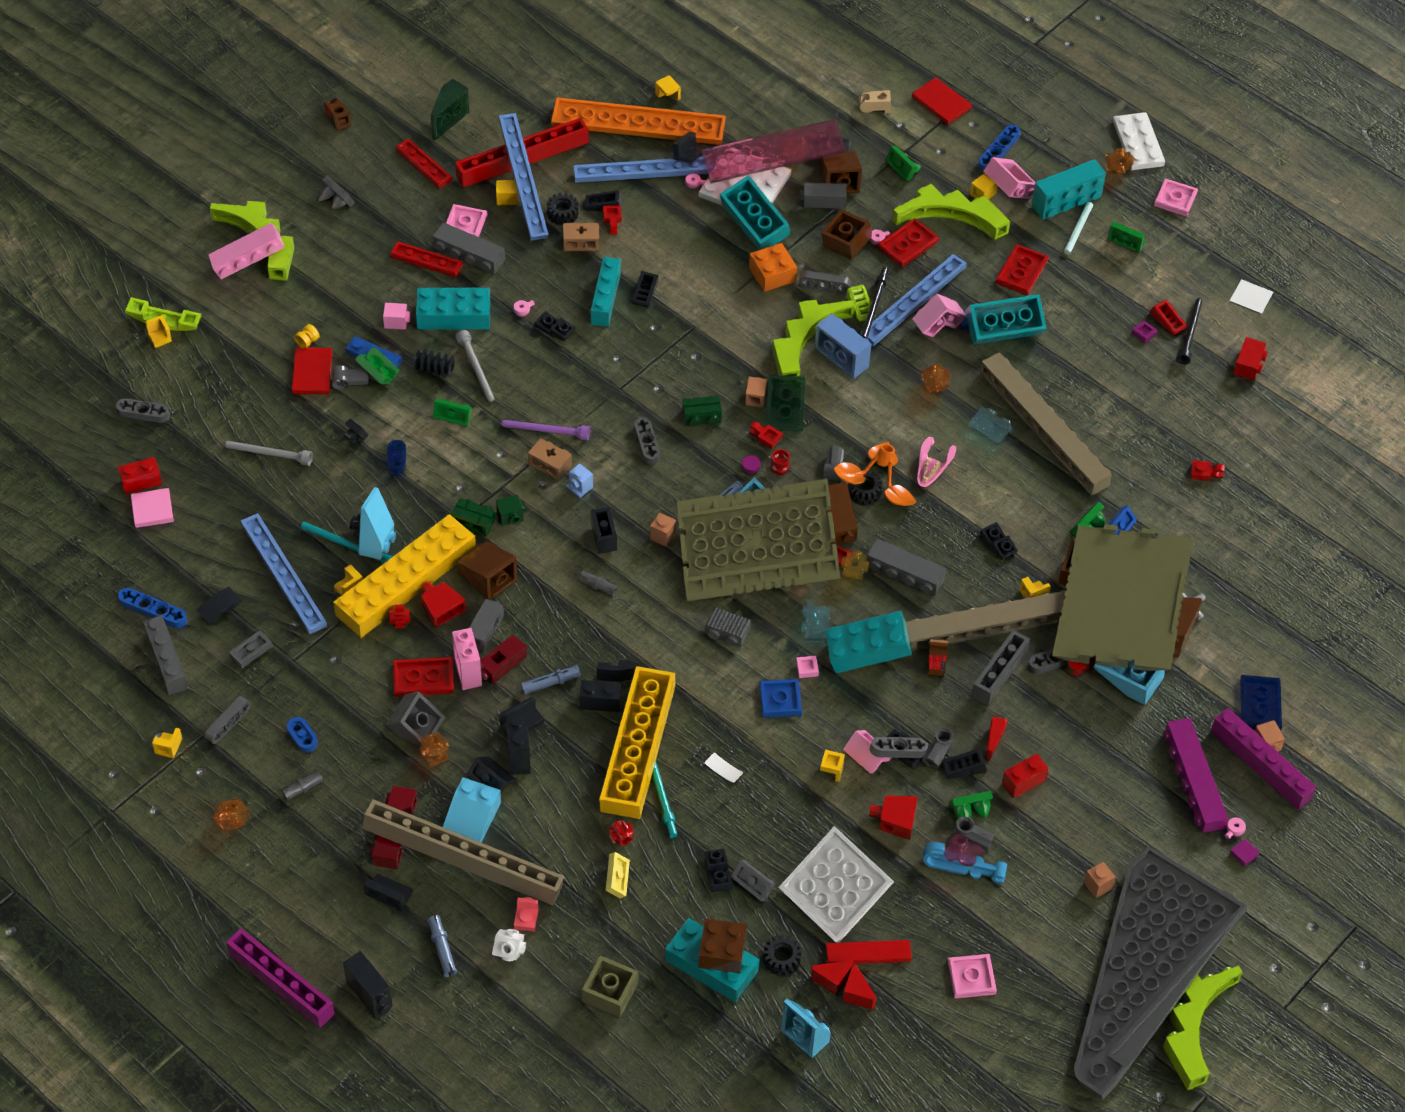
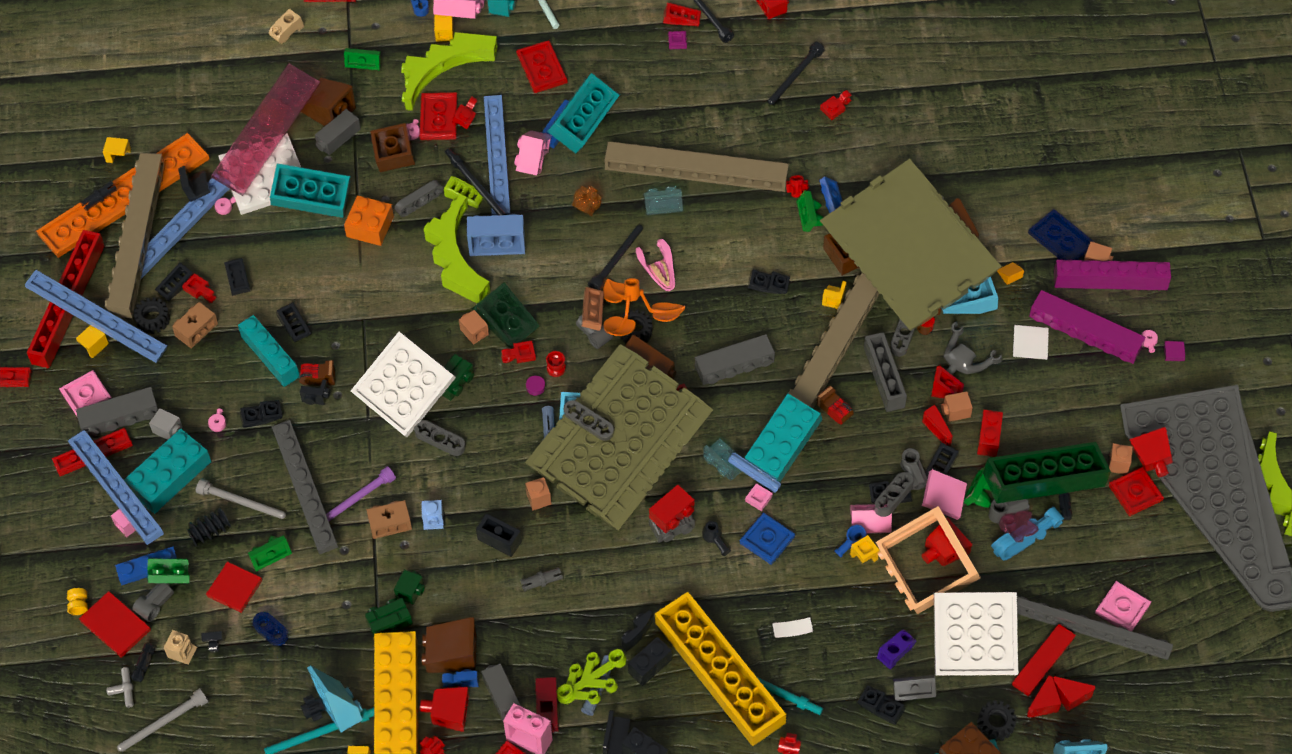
camera: 45 degrees left, 5 degrees up
clear yellow brick [841,550,870,581] -> none
none -> medium blue plate [68,430,164,545]
none -> black pin [80,181,117,211]
none -> dark tan brick [105,153,165,318]
none -> light grey piece [106,667,134,708]
none -> black axle [131,643,155,682]
none -> light grey brick [149,408,182,440]
none -> tan window [164,630,197,665]
none -> red tile [206,562,262,613]
none -> black plate [224,258,250,296]
none -> dark grey plate [272,420,338,555]
none -> reddish brown leg [299,360,336,386]
none -> black bracket [300,379,331,405]
none -> white plate [351,332,456,437]
none -> blue plate [442,669,478,687]
none -> red plate [452,96,477,129]
none -> lime plant [557,649,627,705]
none -> dark grey beam [564,400,614,441]
none -> nougat tile [582,287,604,331]
none -> black piece [588,225,643,290]
none -> red brick [649,485,695,533]
none -> black bar [702,521,731,556]
none -> medium blue axle [728,453,781,493]
none -> black piece [768,42,825,105]
none -> red gear [786,175,808,198]
none -> blue bar [834,525,867,558]
none -> light nougat window [876,506,980,614]
none -> dark purple leg [877,629,916,670]
none -> bright pink tile [922,469,967,520]
none -> red slope [931,366,964,399]
none -> nougat brick [941,392,973,422]
none -> dark grey piece [944,322,1002,375]
none -> dark green brick [983,442,1111,504]
none -> light orange slope [997,262,1024,285]
none -> white sticker [1013,325,1049,360]
none -> dark grey plate [1017,597,1173,660]
none -> black axle [1059,492,1073,521]
none -> red tile [1108,467,1164,517]
none -> red torso [1130,427,1173,477]

